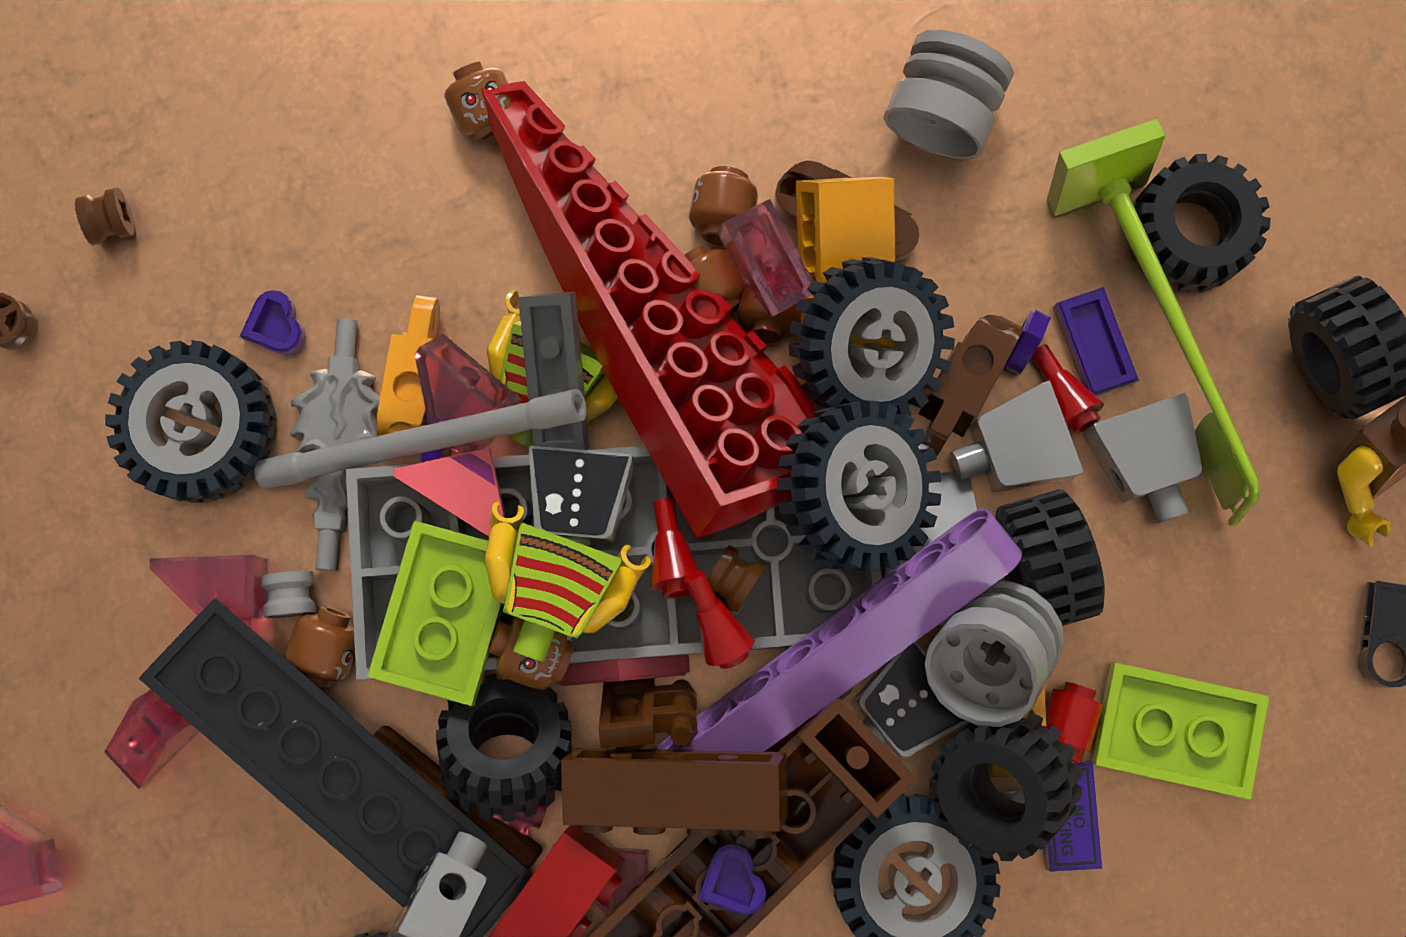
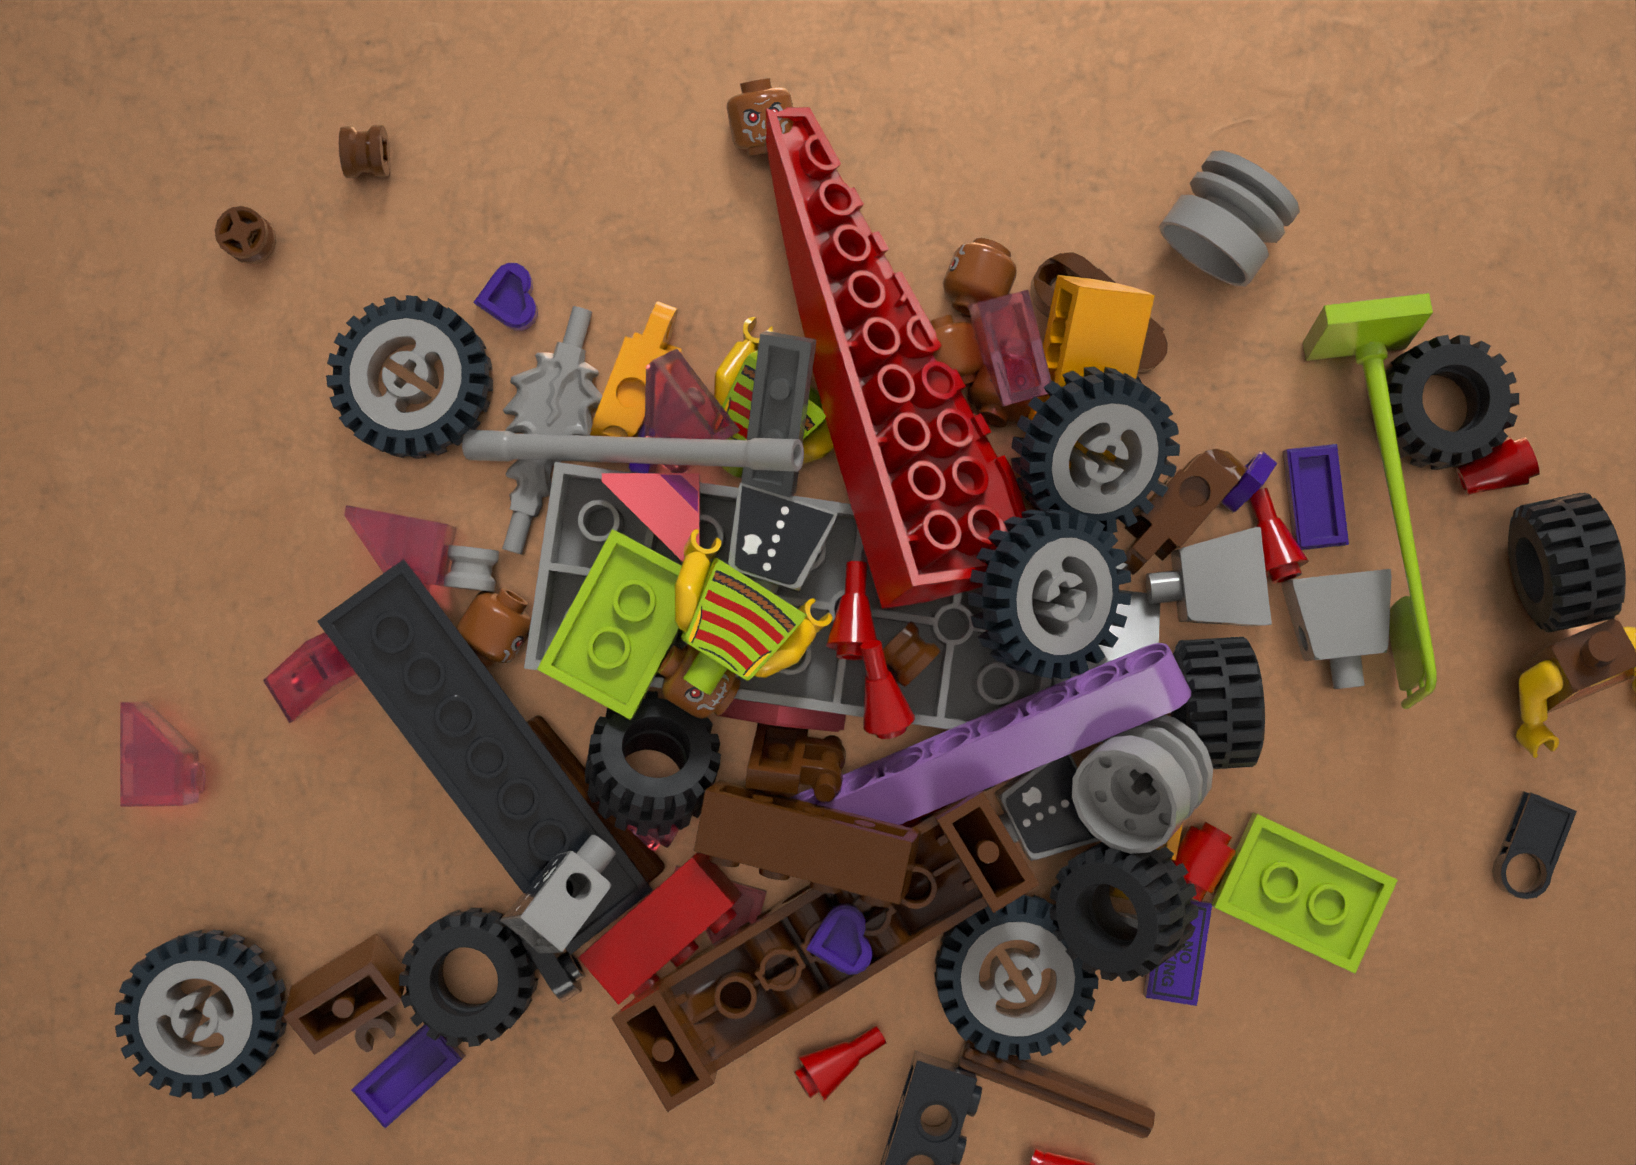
camera: 10 degrees right, 5 degrees up
none -> red cone [1456,437,1540,496]

